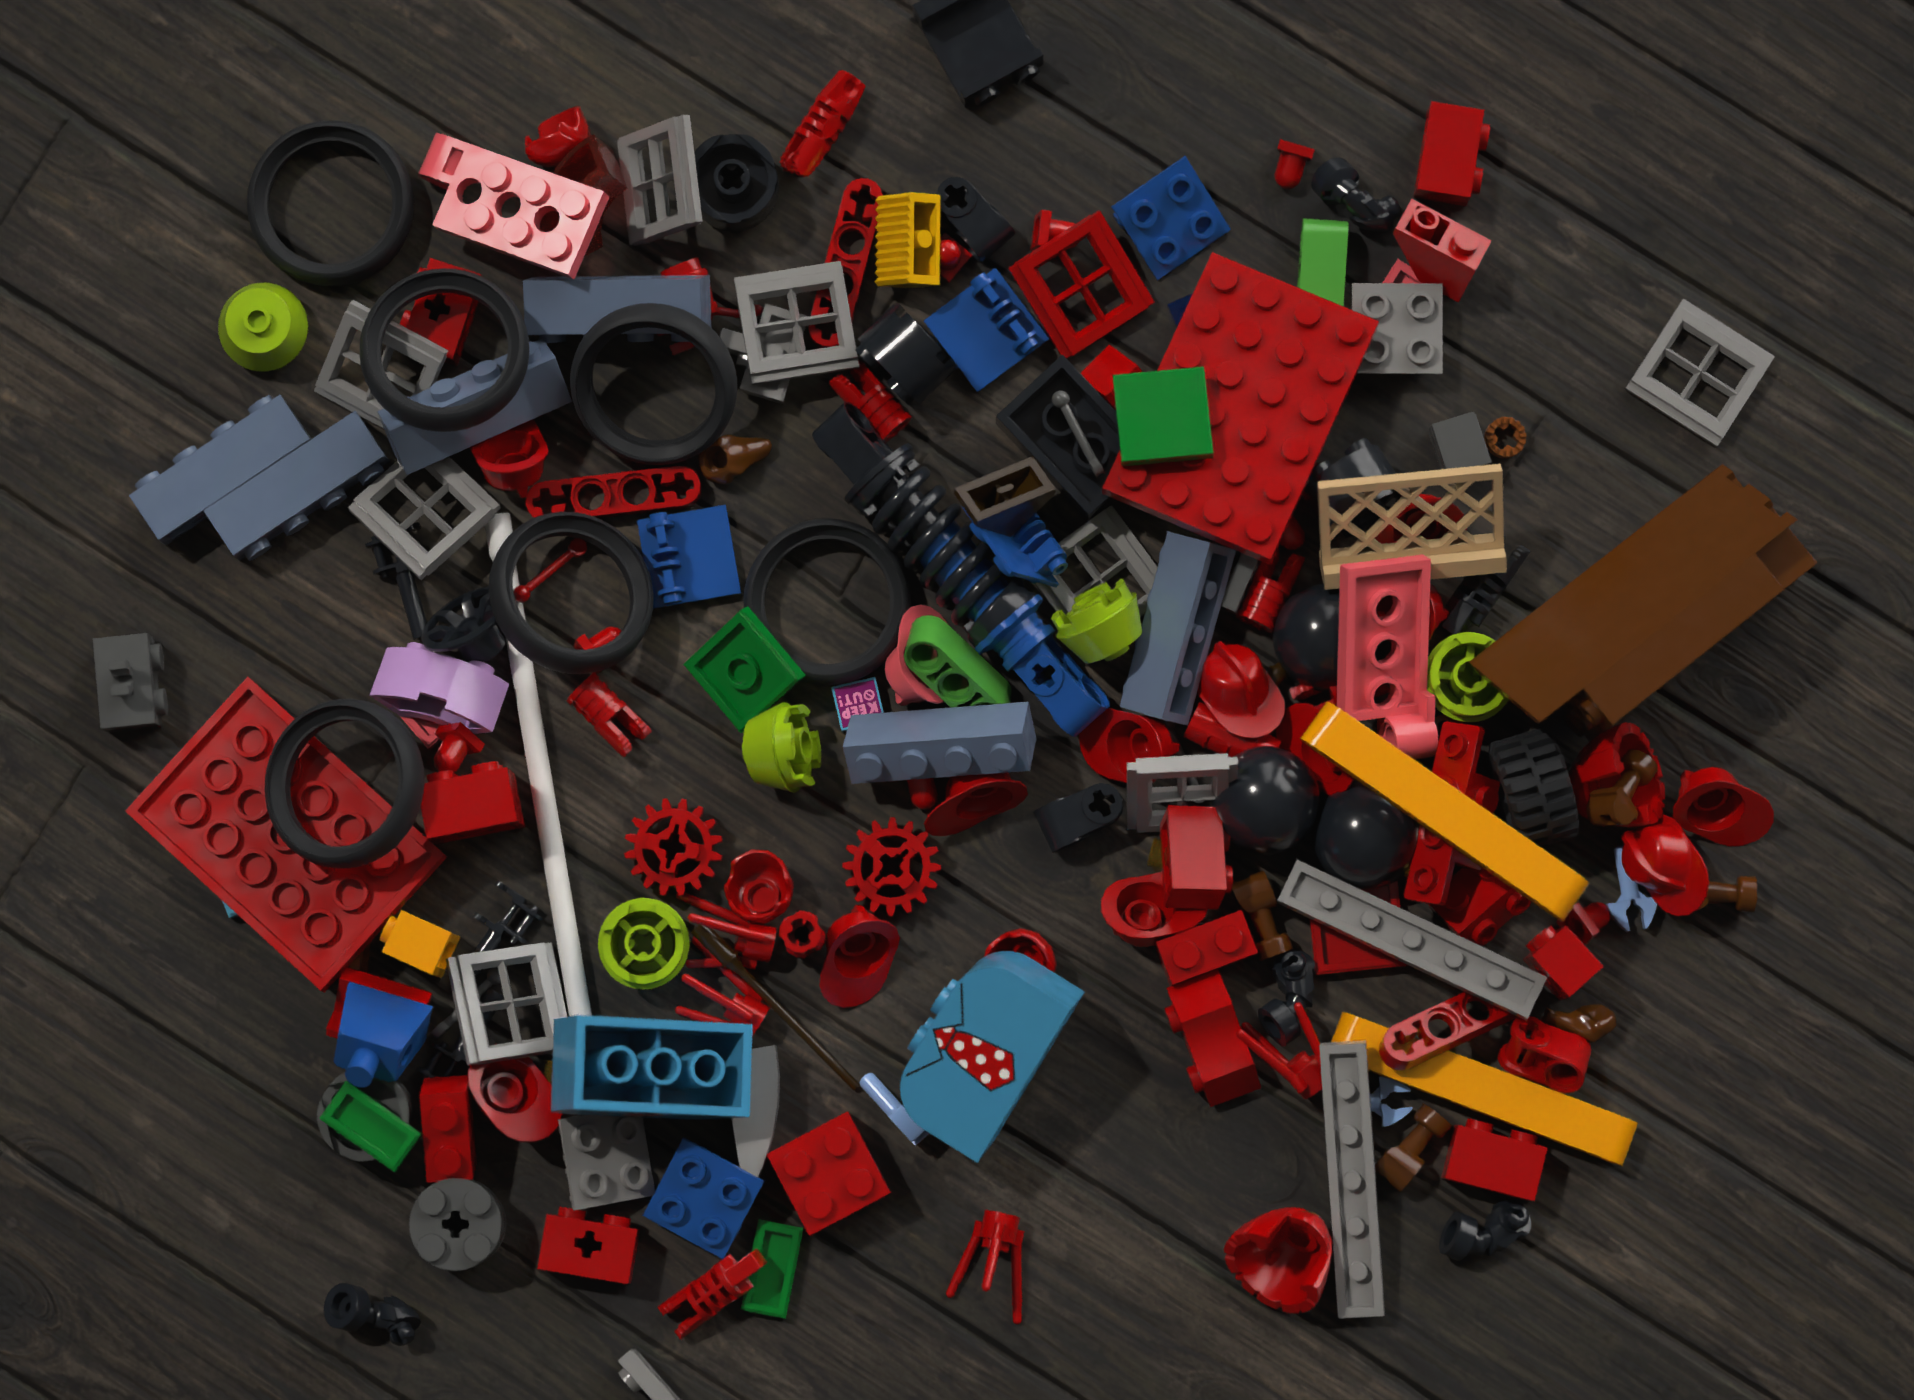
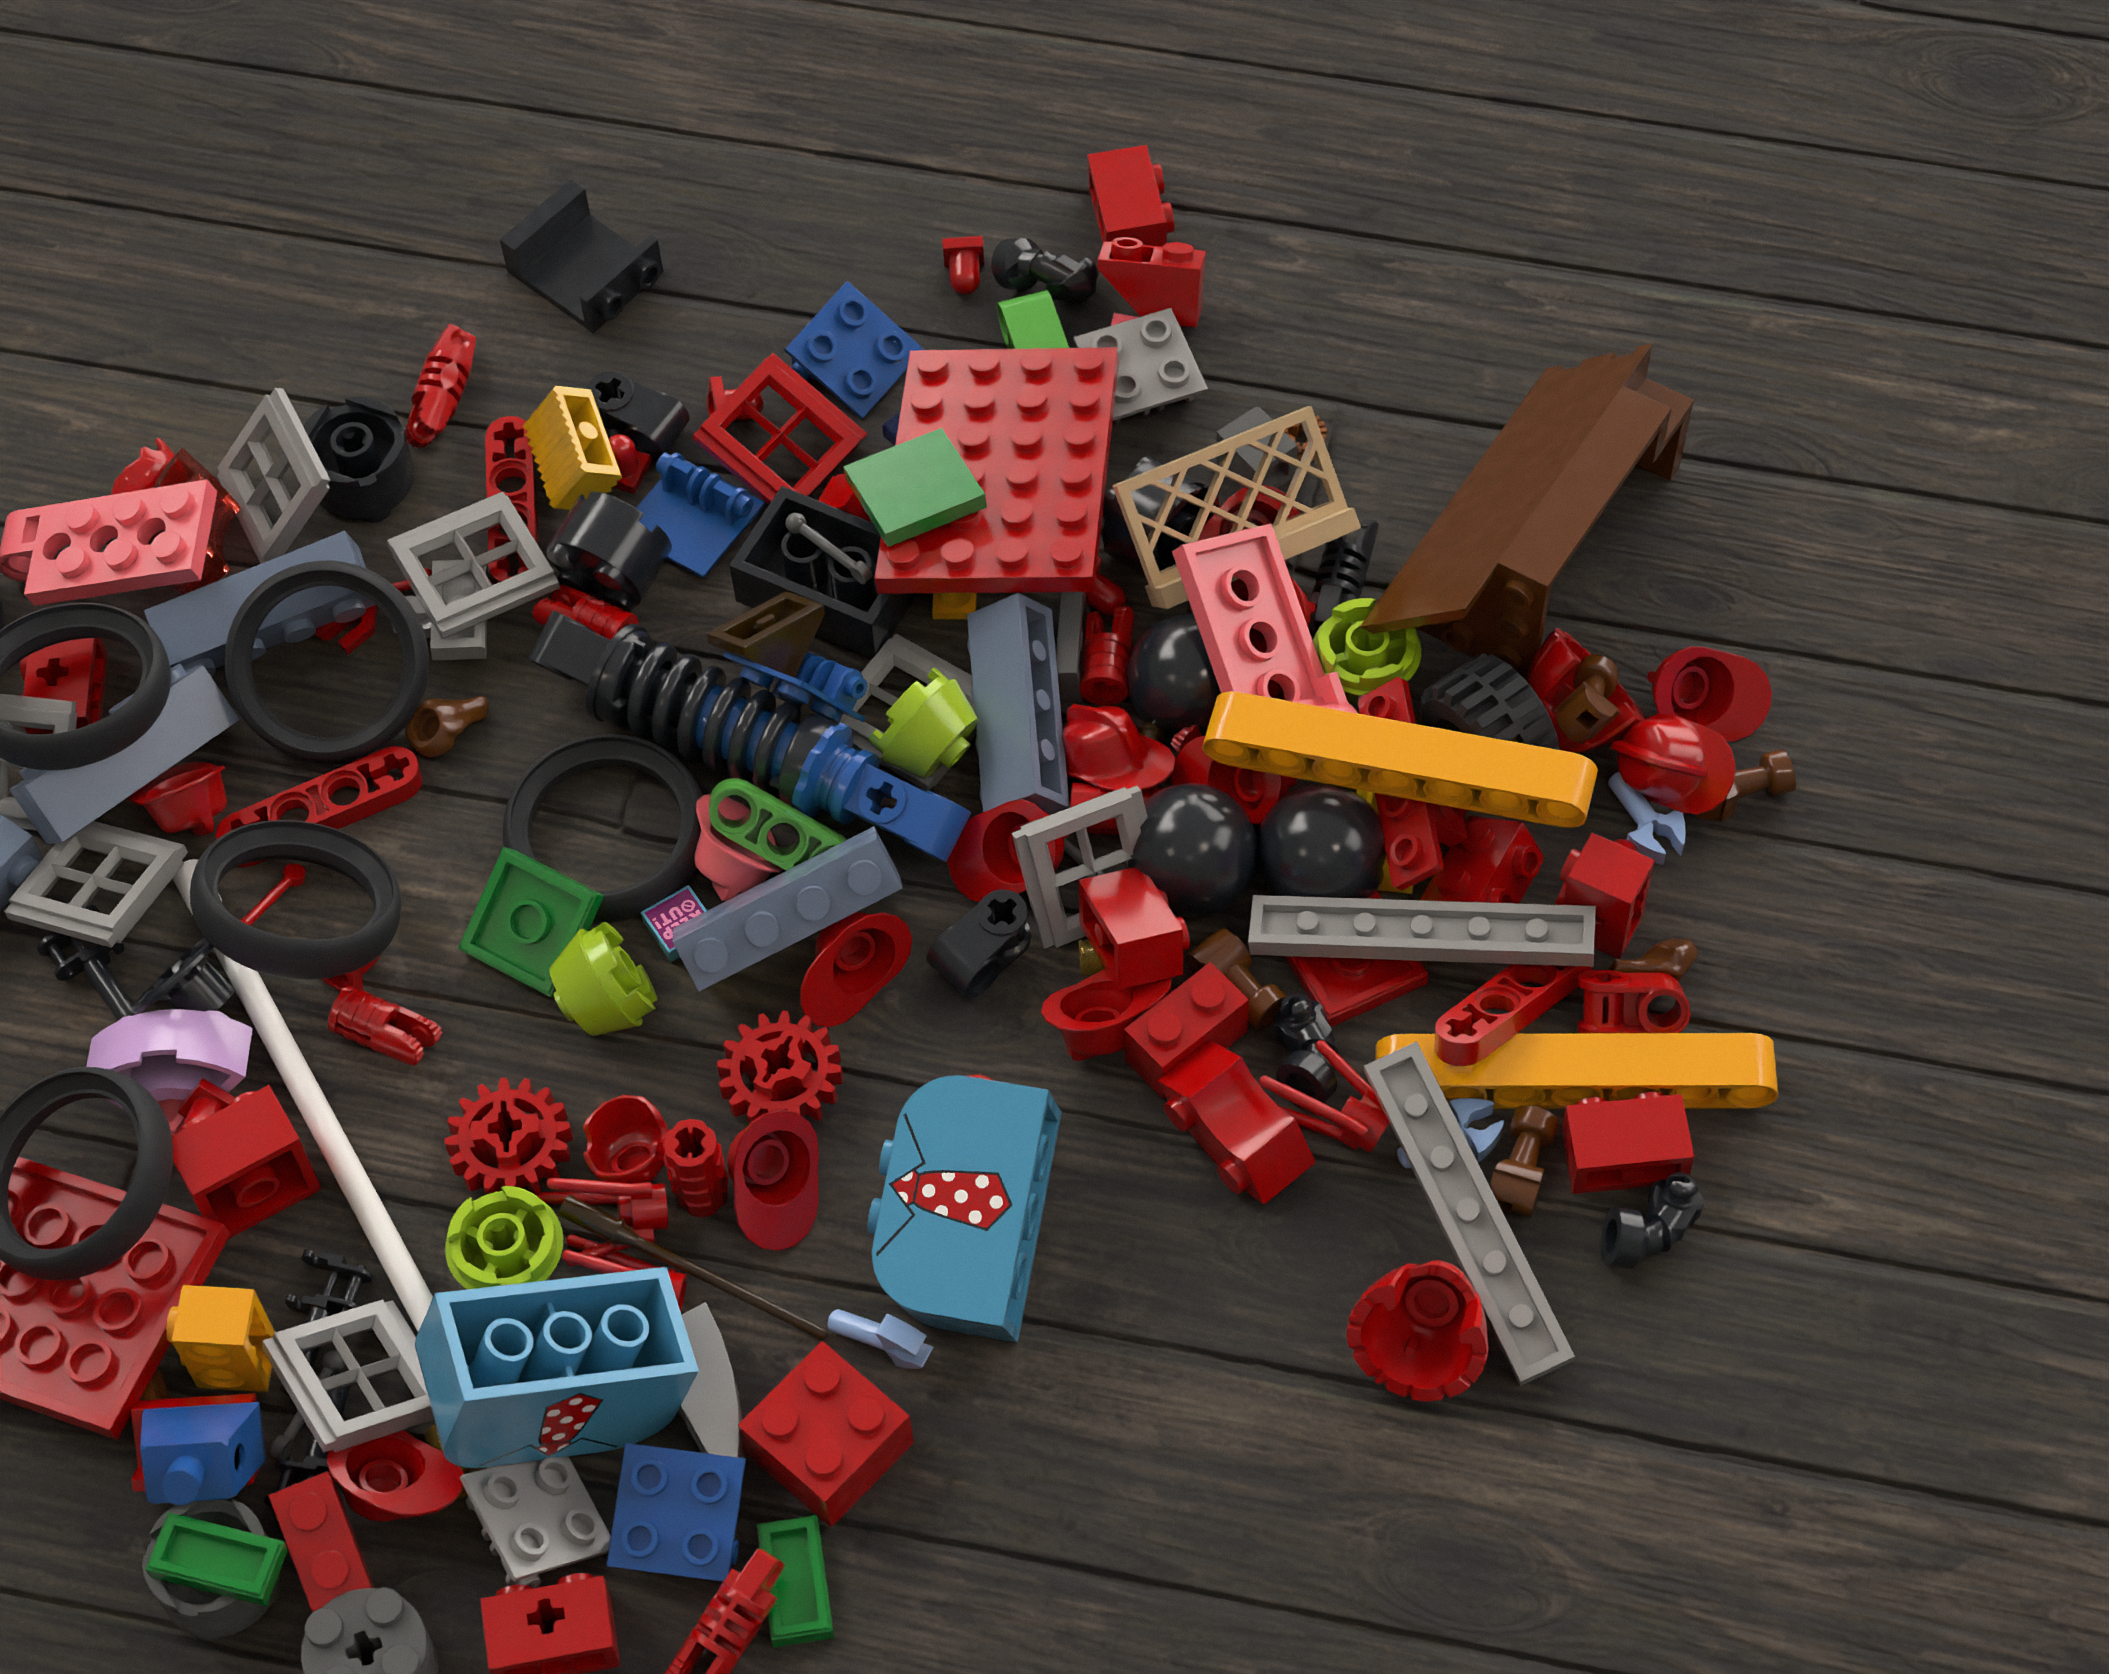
camera: 20 degrees left, 25 degrees down
blue hinge [637,505,741,609] -> none
red piece [907,778,938,810] -> none
red plant [946,1210,1025,1324] -> none
light grey piece [1625,299,1775,447] -> none

